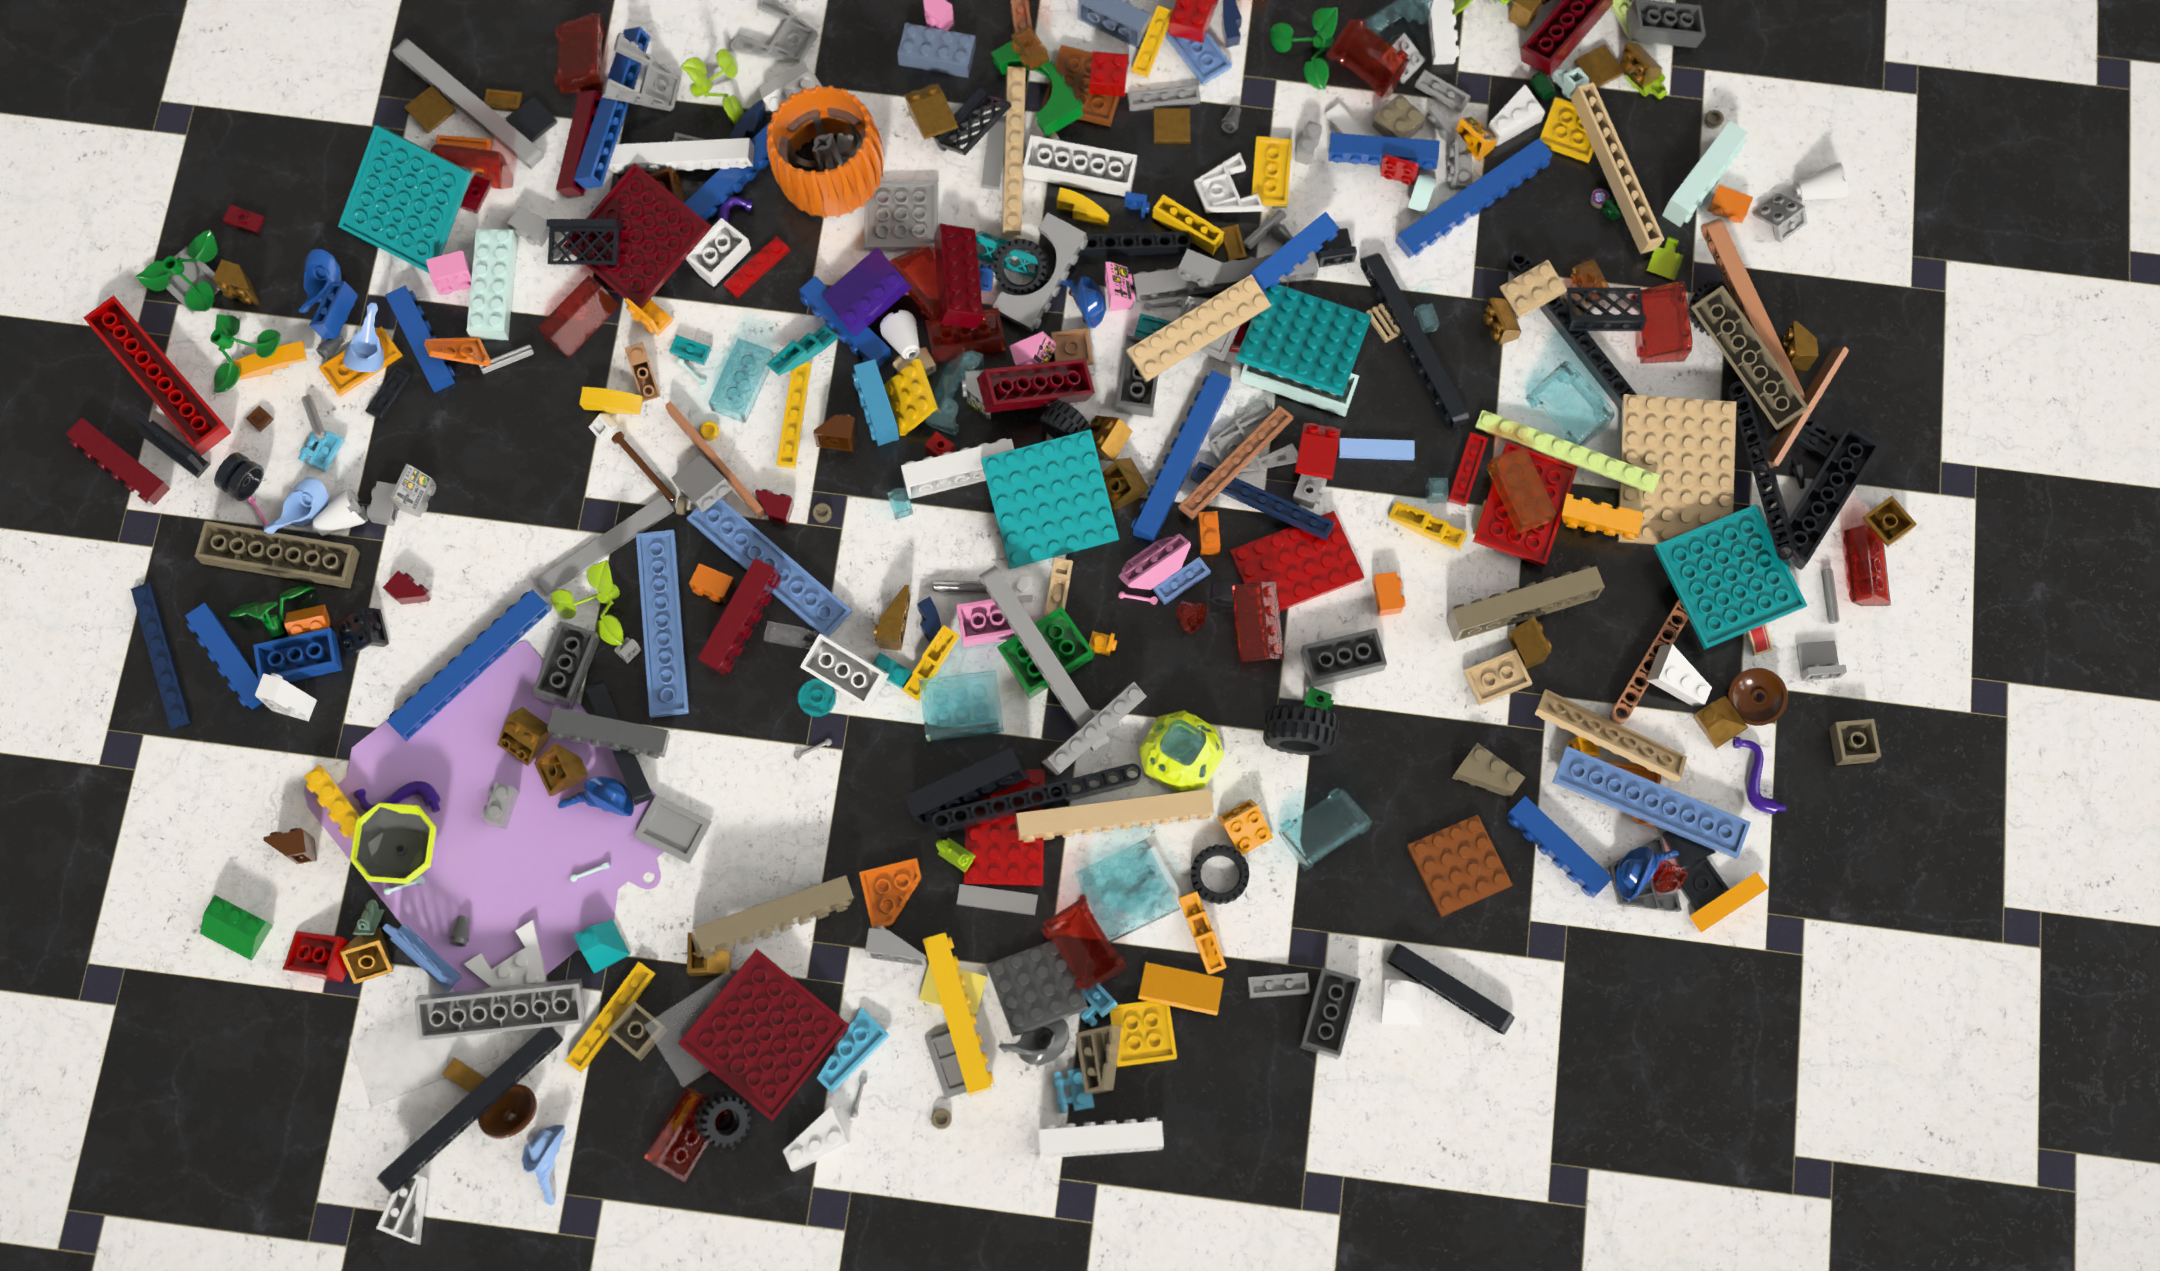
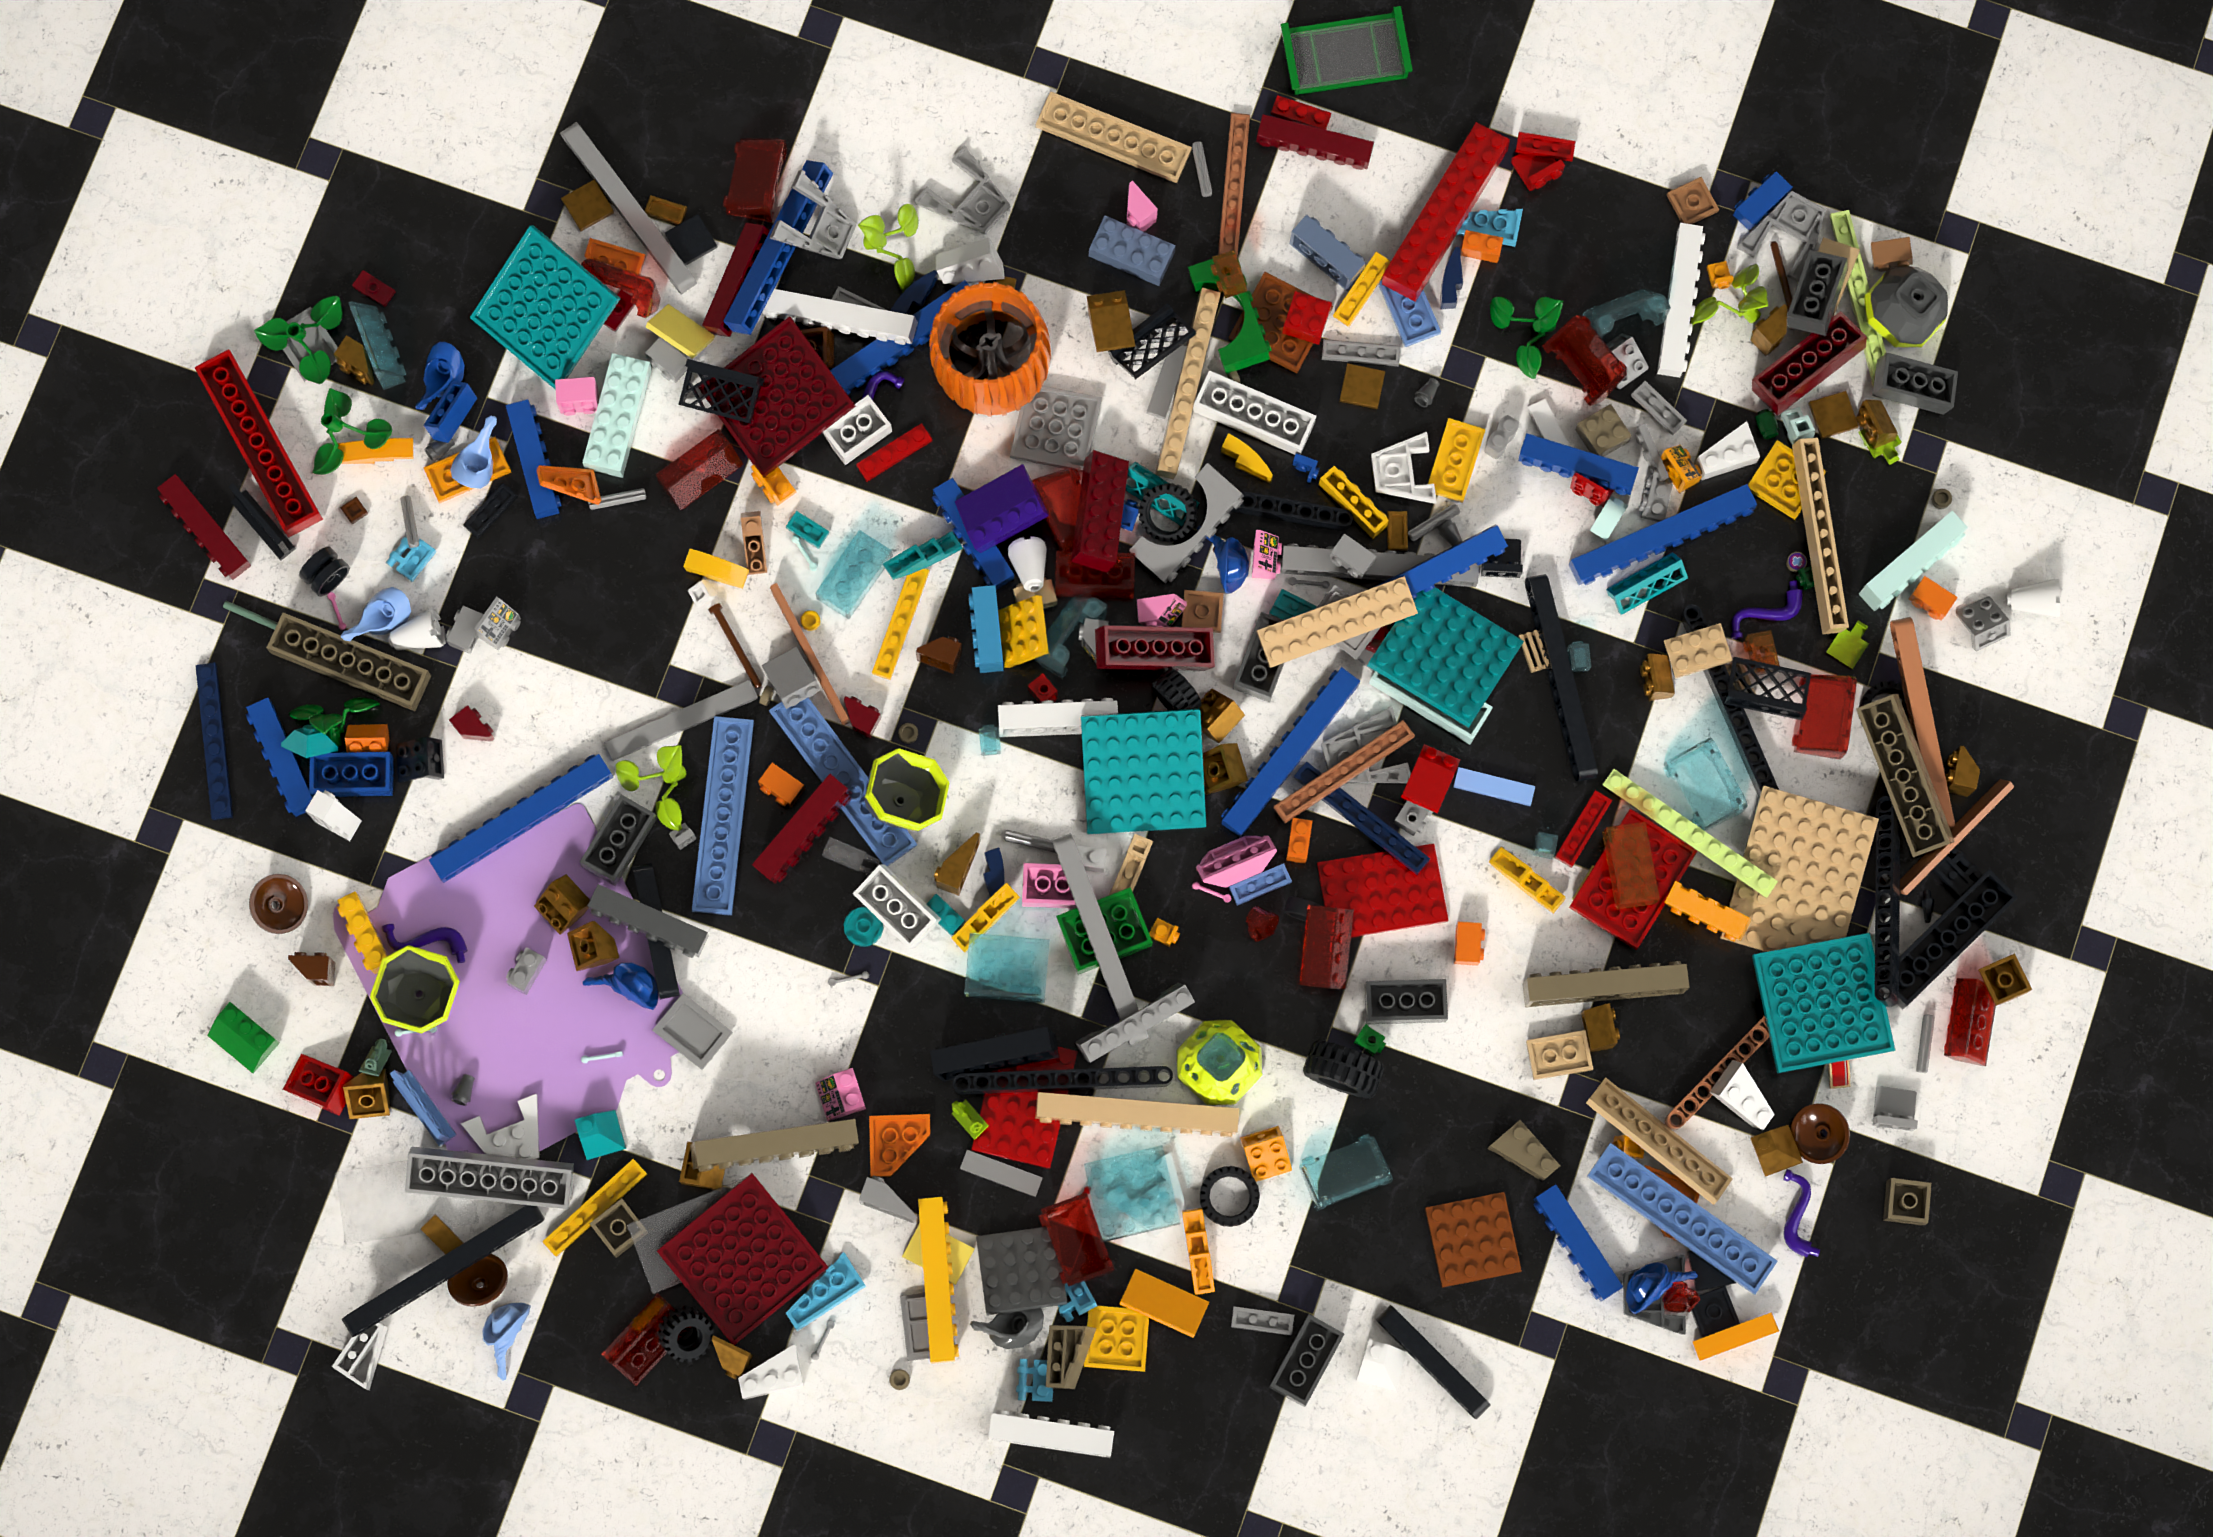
camera: 10 degrees right, 5 degrees up
none -> sand green bar [223,601,278,630]
none -> reddish brown dish [249,874,308,934]
none -> teal slope [281,725,338,758]
none -> clear light blue slope [348,301,407,390]
none -> light yellow tile [646,304,715,359]
none -> pearl gold slope [712,1335,753,1379]
none -> bright pink slope [815,1068,866,1121]
none -> dark grey rock [864,748,949,831]
none -> teal fence [1606,552,1688,615]
none -> dark purple animal [1731,581,1803,639]

